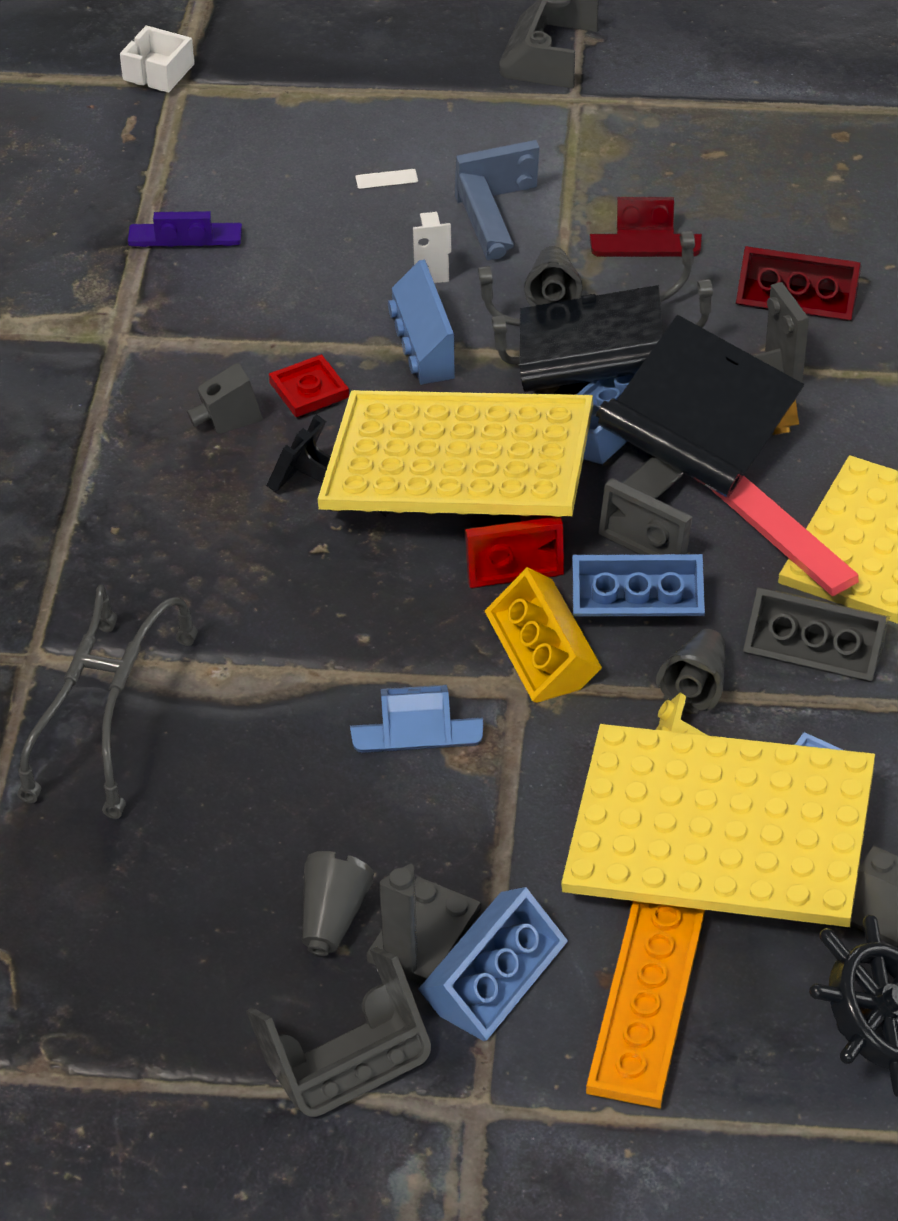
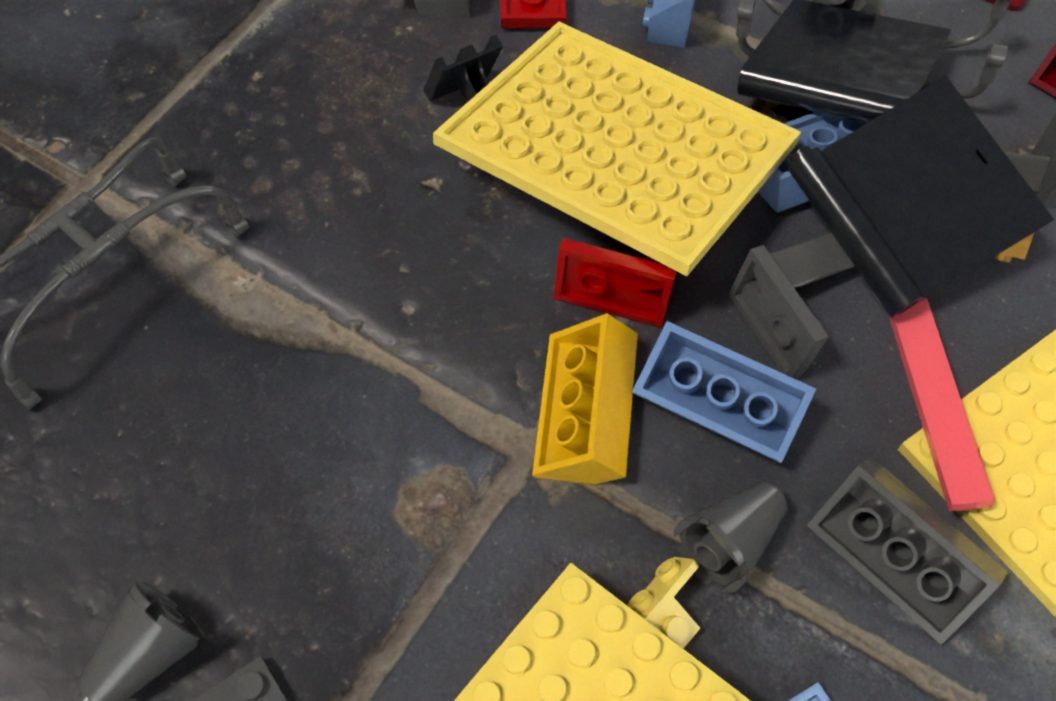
camera: 25 degrees right, 15 degrees up
medium blue plate [350,685,483,753] -> none

